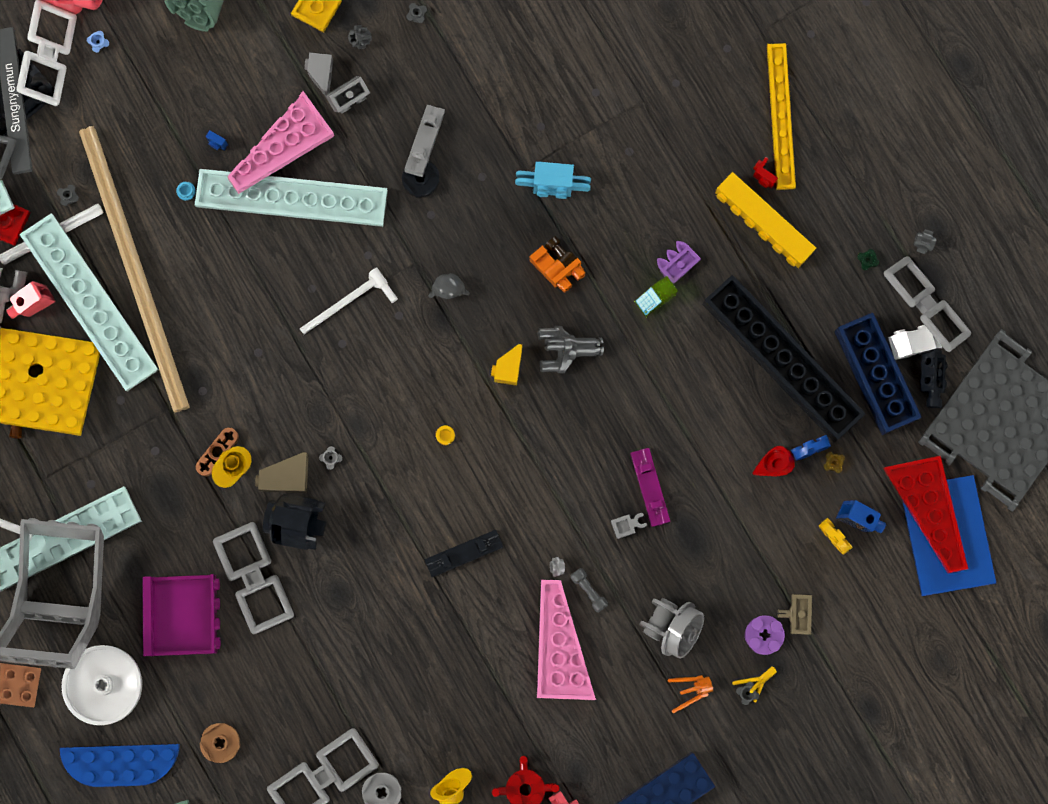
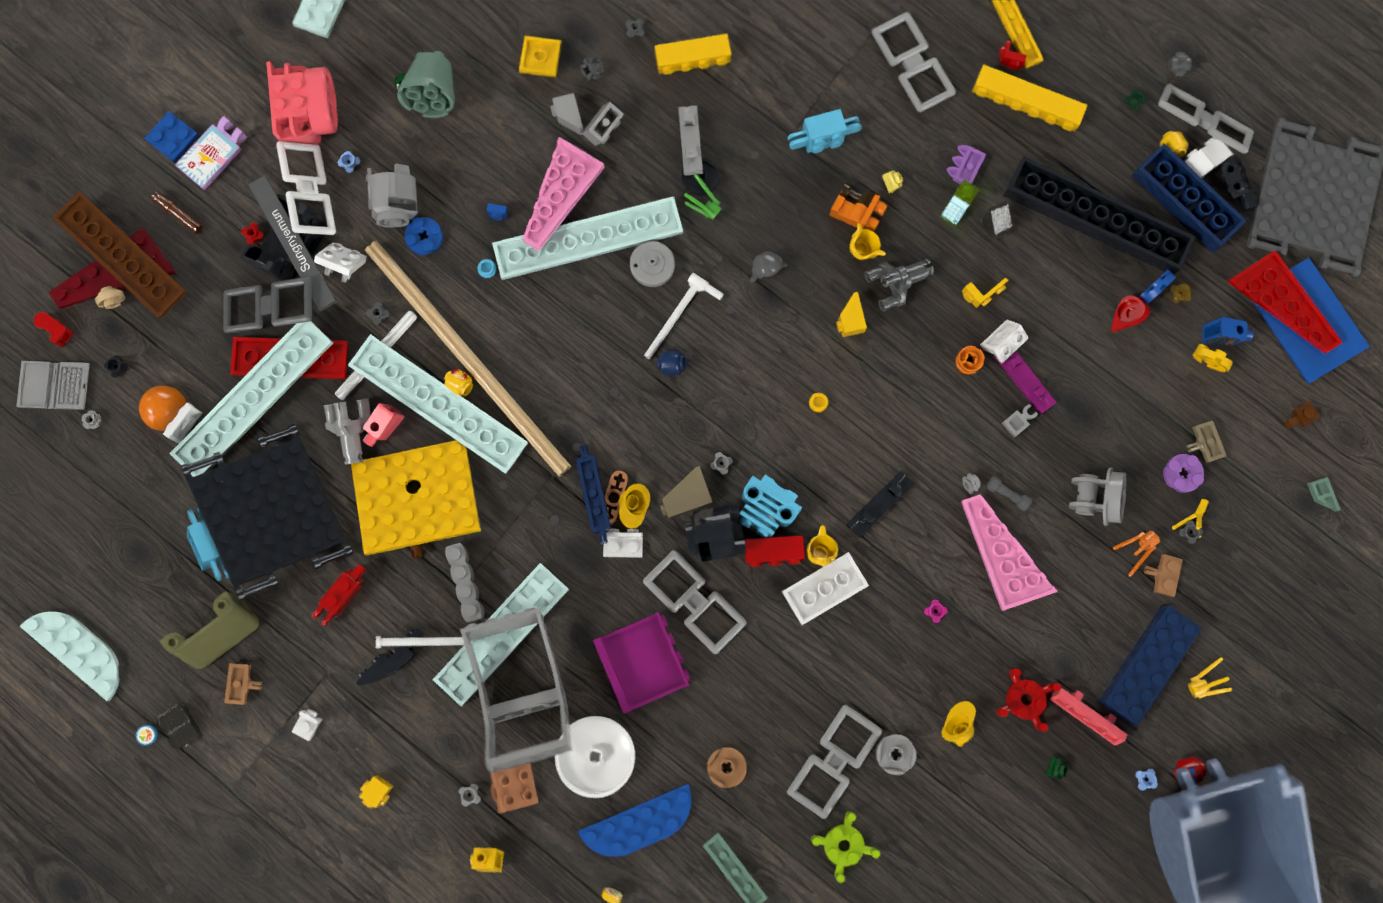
camera: 20 degrees left, 0 degrees up
none -> white plate [314,242,367,283]
none -> light grey piece [366,163,418,227]
none -> blue plate [405,217,443,256]
none -> yellow head [444,369,473,397]
none -> light grey brick [445,543,485,623]
none -> dark blue plate [576,445,612,544]
none -> white bracket [603,529,643,558]
none -> light grey wheel [630,241,675,287]
none -> yellow brick [655,34,731,75]
none -> dark blue head [657,351,686,375]
none -> bright green plant [684,174,722,220]
none -> medium azure piece [738,475,802,538]
none -> red brick [744,536,805,567]
none -> white plate [782,552,869,625]
none -> yellow hair [806,525,838,567]
none -> yellow hair [850,223,886,260]
none -> light grey bar [872,12,956,112]
none -> light yellow plate [882,170,903,193]
none -> dark pink plate [924,599,948,623]
none -> orange wheel [955,346,985,375]
none -> yellow bracket [962,278,1008,308]
none -> clear smoke slope [981,201,1012,240]
none -> white bracket [981,320,1028,363]
none -> medium nougat plate [1144,554,1183,597]
none -> yellow head [1160,131,1189,158]
none -> reddish brown plate [1284,401,1321,429]
none -> sand green tile [1307,477,1341,512]

